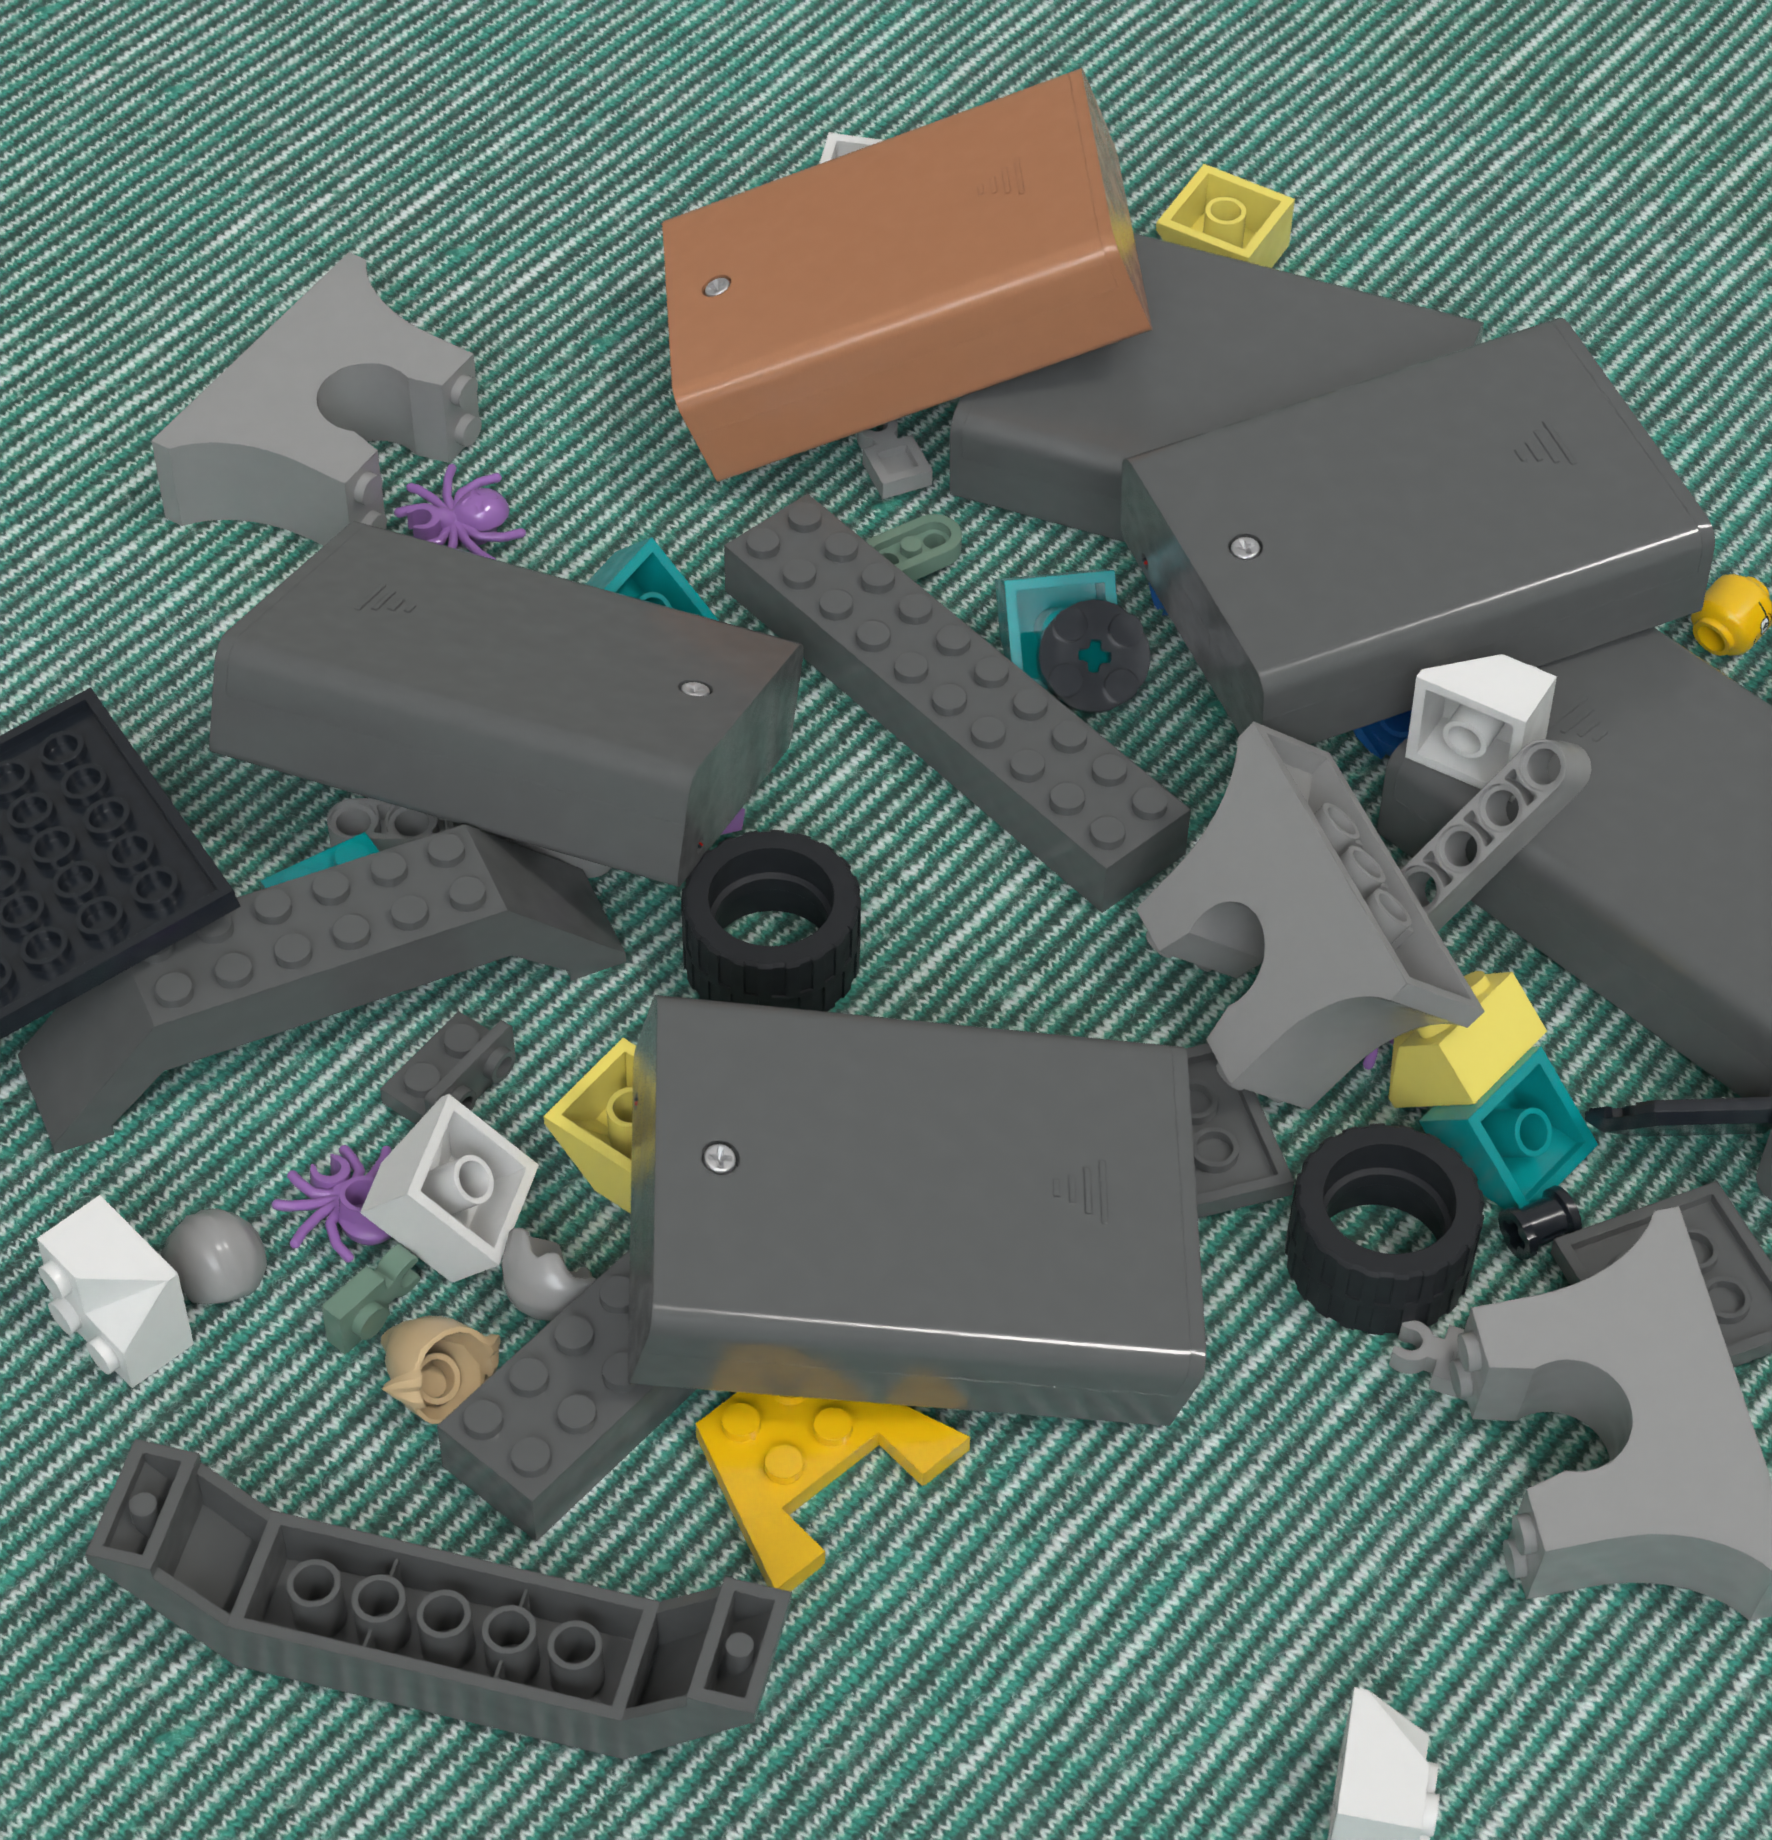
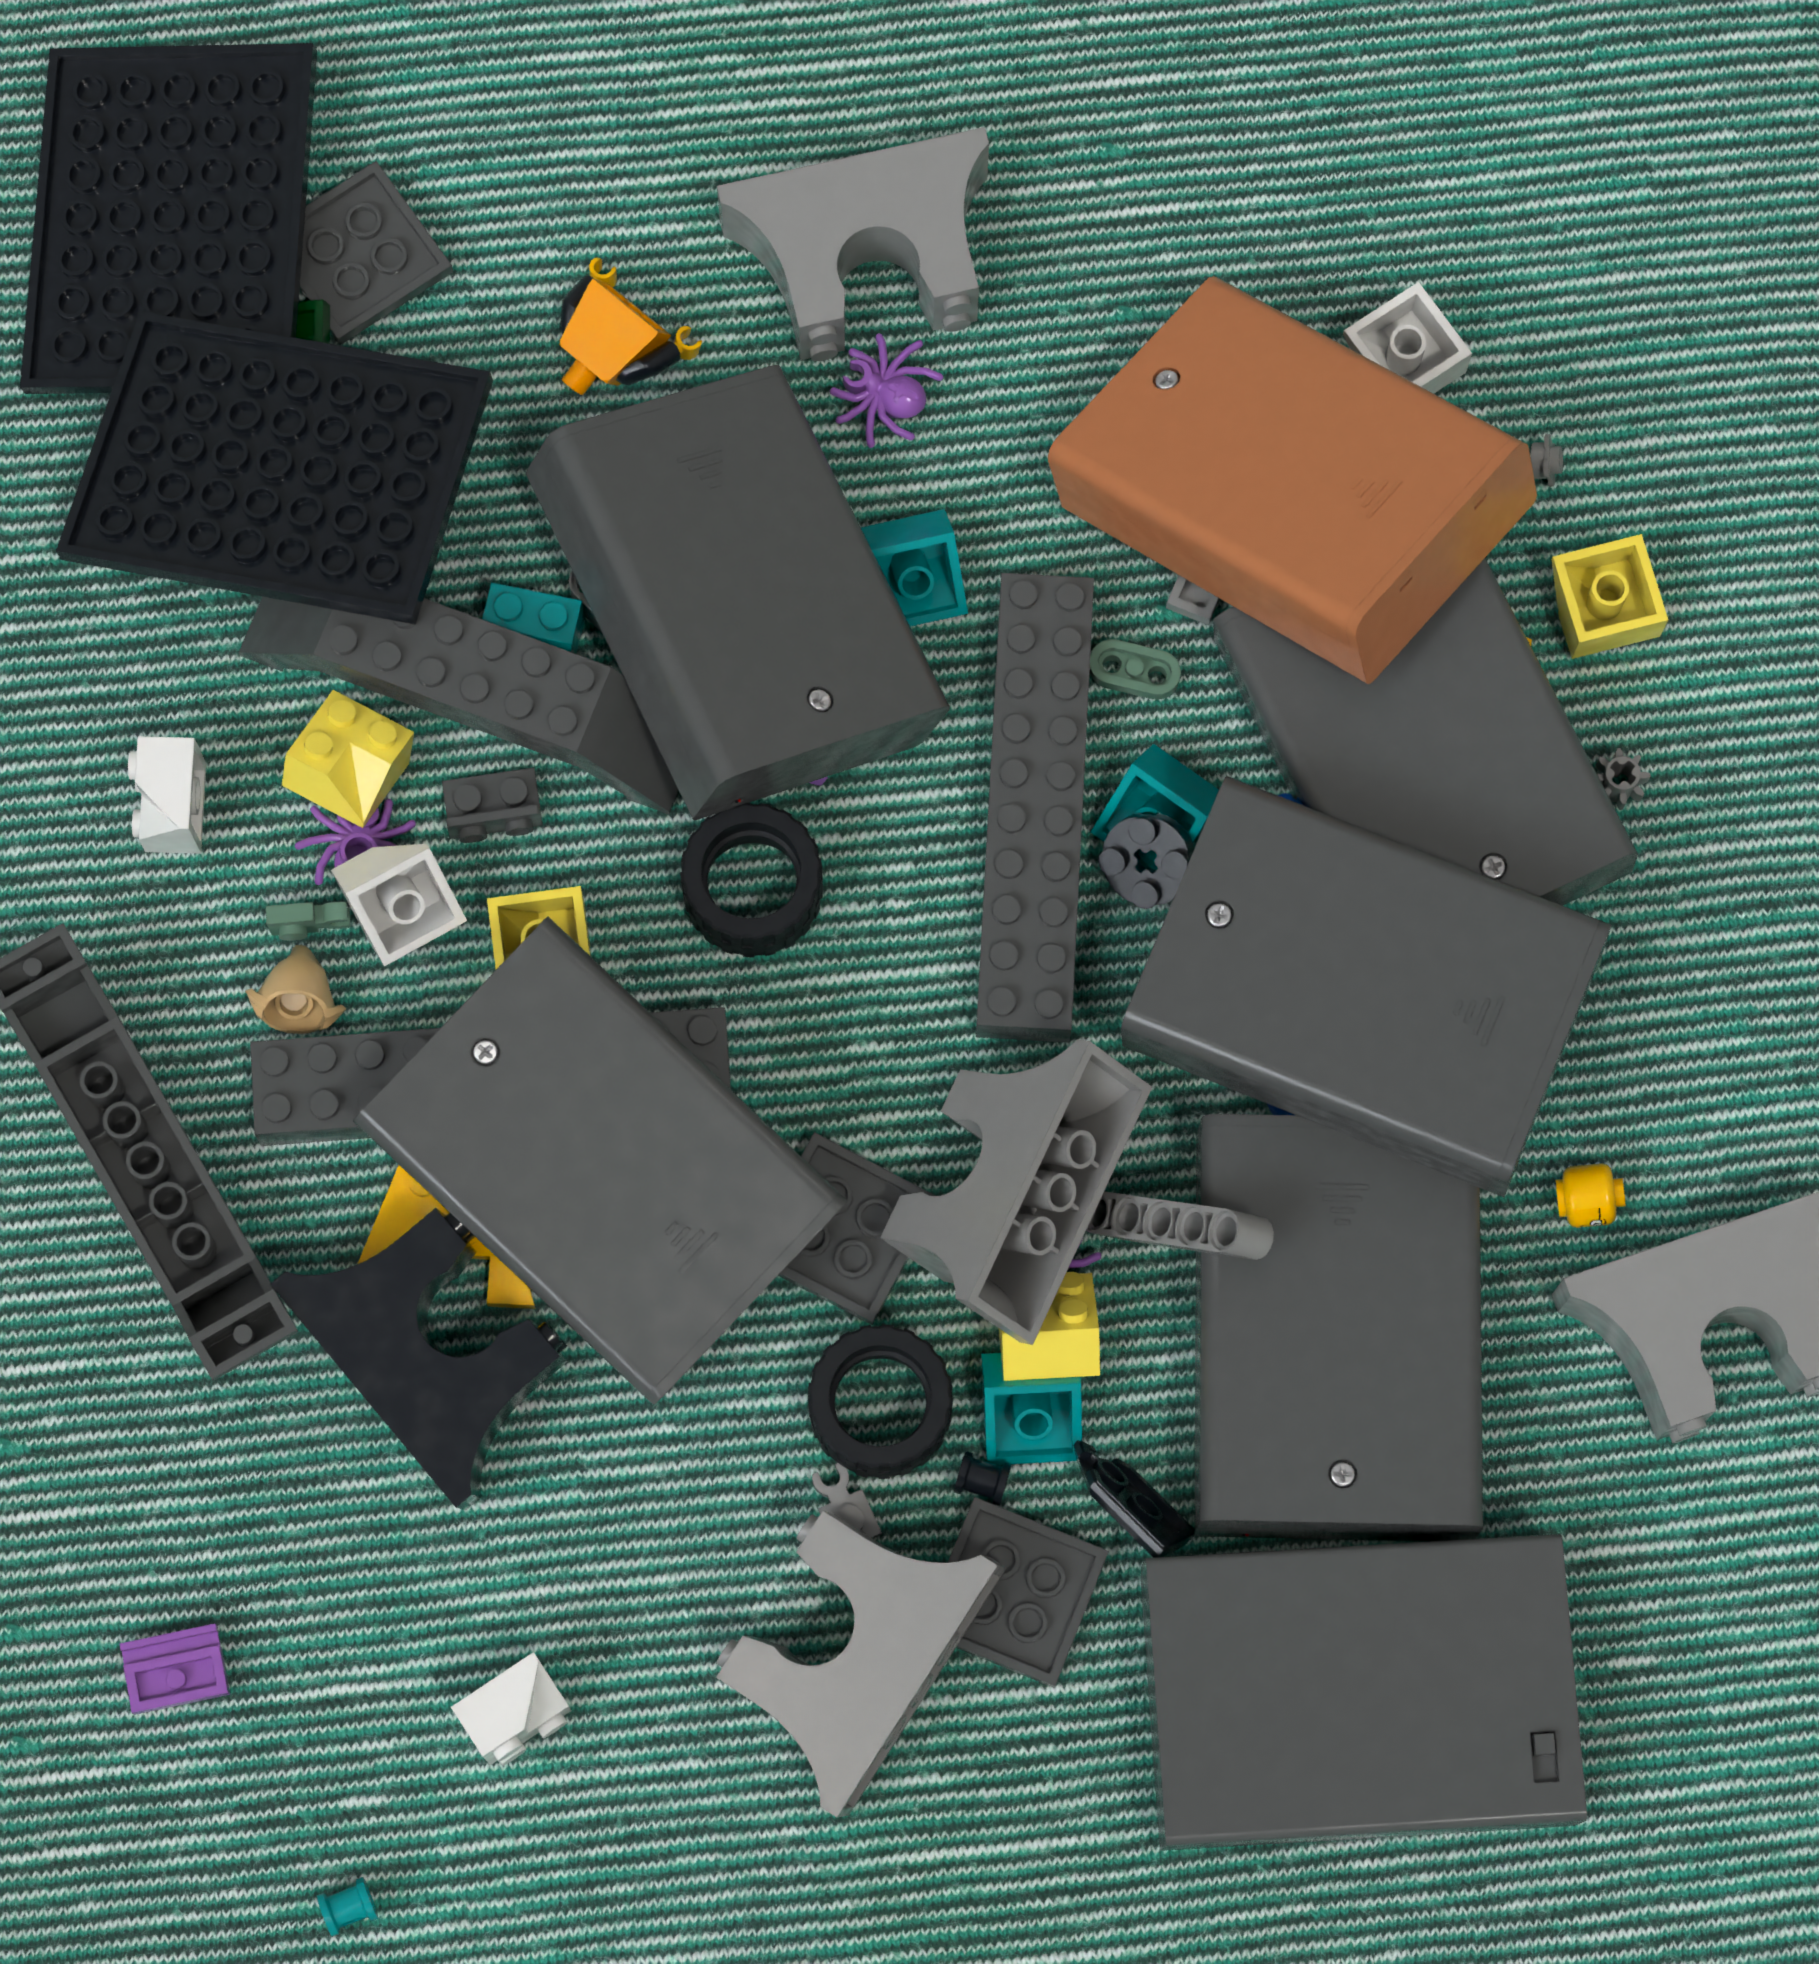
camera: 45 degrees right, 25 degrees up
light grey hair [161,1208,267,1304] -> none
light grey hair [501,1228,597,1321] -> none
white slope [1405,654,1557,802] -> none
none -> black piece [270,1208,568,1510]
none -> light yellow slope [282,690,414,828]
none -> light orange torso [559,258,702,395]

